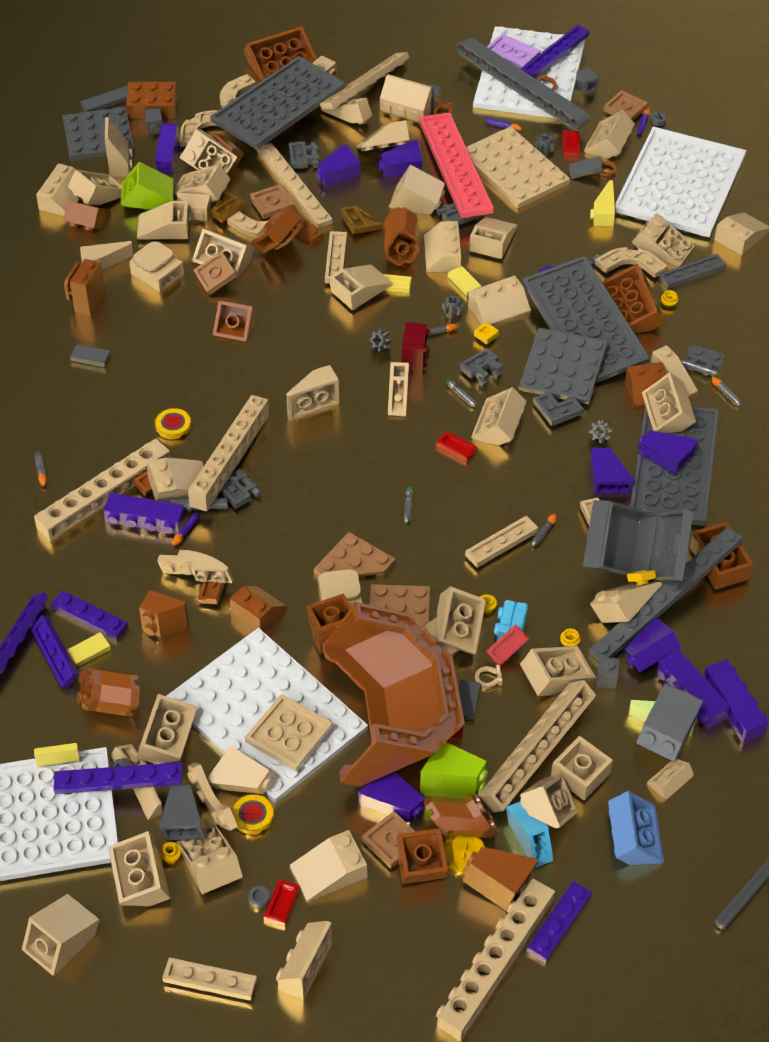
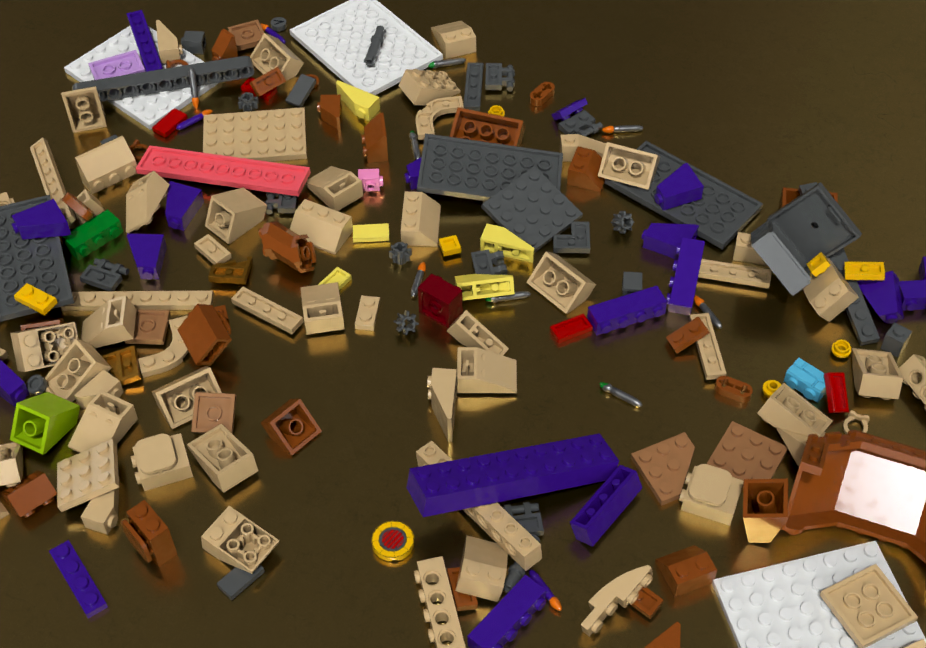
camera: 60 degrees left, 0 degrees up
none -> dark purple slope [11,199,71,240]
none -> yellow plate [14,283,58,315]
none -> dark grey tile [26,374,47,395]
none -> dark purple plate [49,540,108,619]
none -> tan plate [57,439,119,512]
none -> tan slope [61,86,107,133]
none -> dark orange beam [62,192,94,221]
none -> green brick [62,209,124,261]
none -> tan slope [80,296,137,348]
none -> red tile [152,108,188,138]
none -> tan slope [156,20,183,64]
none -> tan slope [187,424,258,493]
none -> flat silver piece [189,67,199,109]
none -> tan plate [194,234,232,264]
none -> tan slope [201,506,280,574]
none -> dark orange slope [211,28,238,61]
none -> dark orange plate [250,67,286,97]
none -> dark orange slope [317,94,342,130]
none -> tan plate [355,295,380,331]
none -> bright pink brick [358,169,383,191]
none -> dark orange slope [361,112,388,163]
none -> dark grey pin [364,26,386,66]
none -> dark purple brick [406,433,619,517]
none -> flat silver piece [428,58,466,69]
none -> light yellow slope [454,274,515,301]
none -> tan slope [457,347,517,393]
none -> light yellow slope [480,224,534,263]
none -> dark grey plate [485,63,515,91]
none -> dark orange beam [530,82,555,106]
none -> dark purple plate [551,98,588,121]
none -> dark purple brick [570,465,642,547]
none -> dark purple brick [587,286,667,335]
none -> dark grey brick [622,272,642,296]
none -> dark purple brick [666,237,705,316]
none -> dark orange plate [666,317,710,354]
none -> dark orange beam [715,376,753,403]
none -> yellow plate [844,262,885,281]

